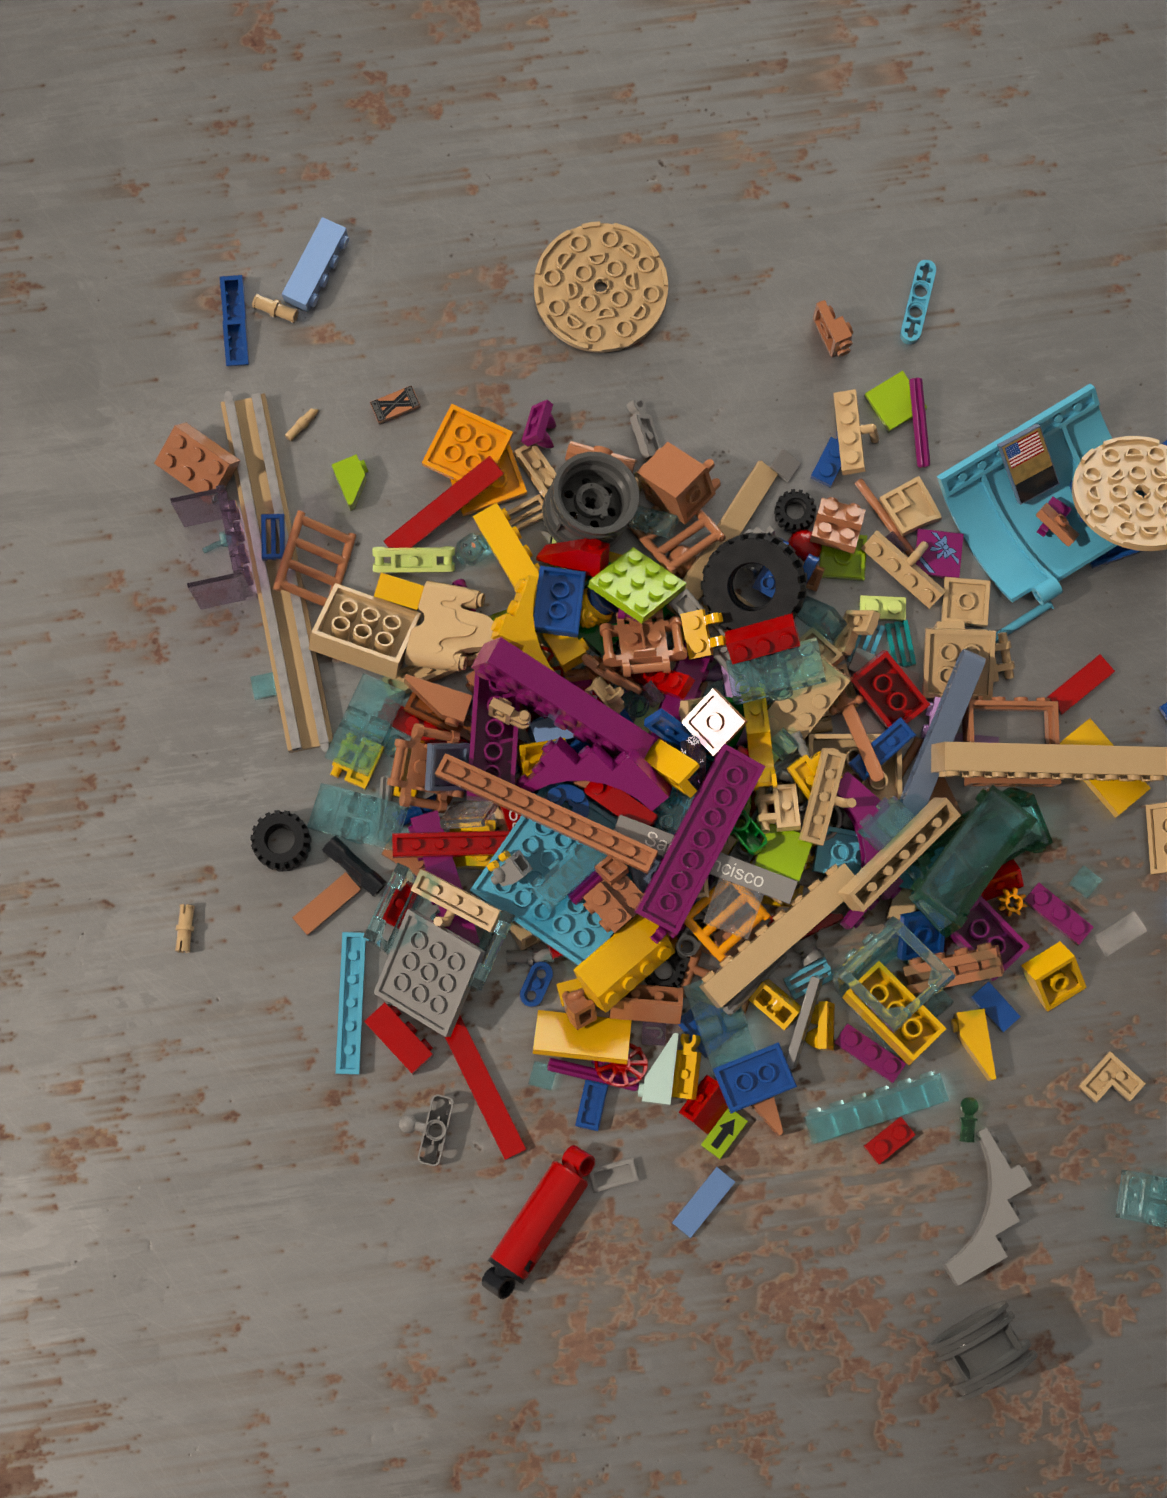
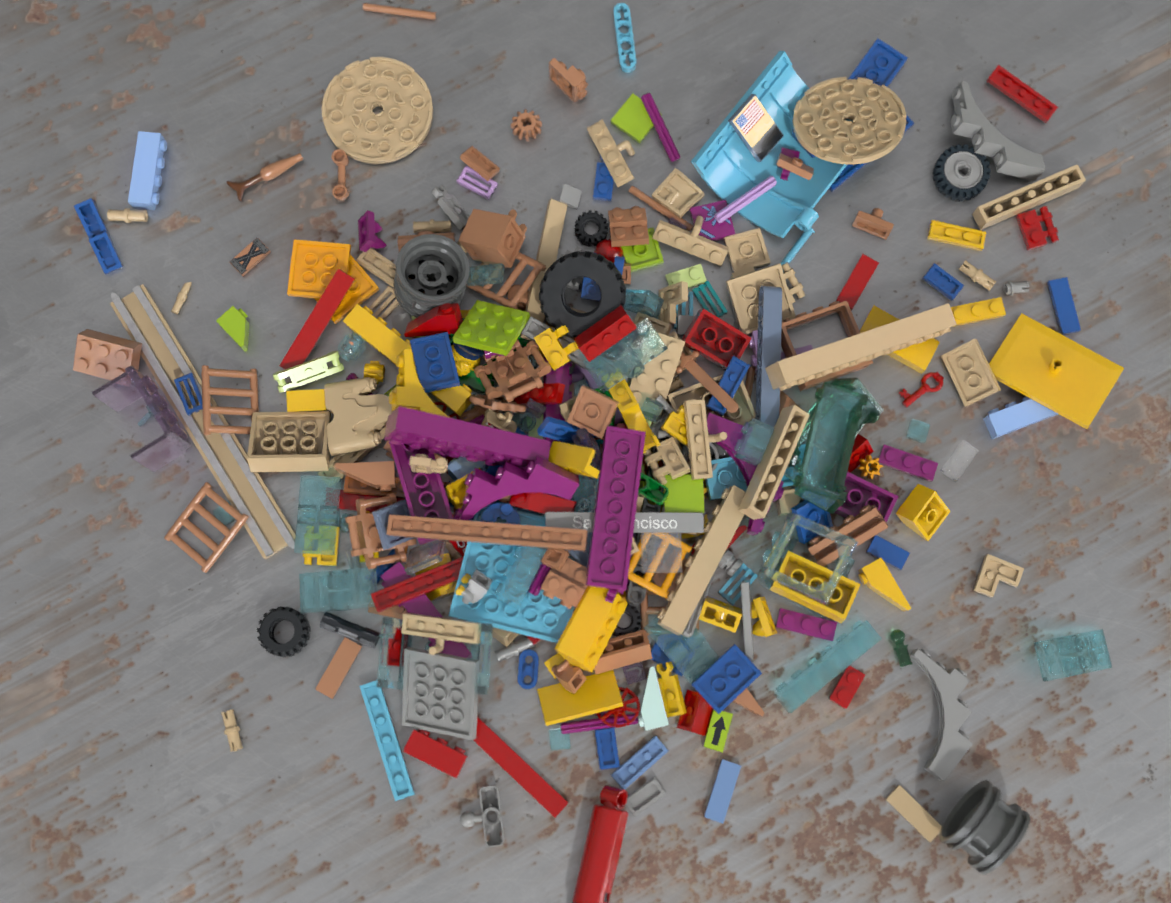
camera: 25 degrees left, 0 degrees up
none -> nougat bar [164,482,249,573]
none -> nougat piece [227,153,303,201]
none -> nougat bar [332,149,349,200]
none -> nougat piece [363,3,436,20]
none -> yellow gear [364,361,385,385]
none -> tan pin [413,219,451,233]
none -> lavender tile [457,166,498,200]
none -> nougat plate [460,146,500,181]
none -> nougat gear [511,109,542,142]
none -> medium blue tile [611,736,668,790]
none -> lavender axle [714,176,777,223]
none -> nougat tile [852,208,894,240]
none -> tan tile [885,785,942,843]
none -> red piece [899,372,944,408]

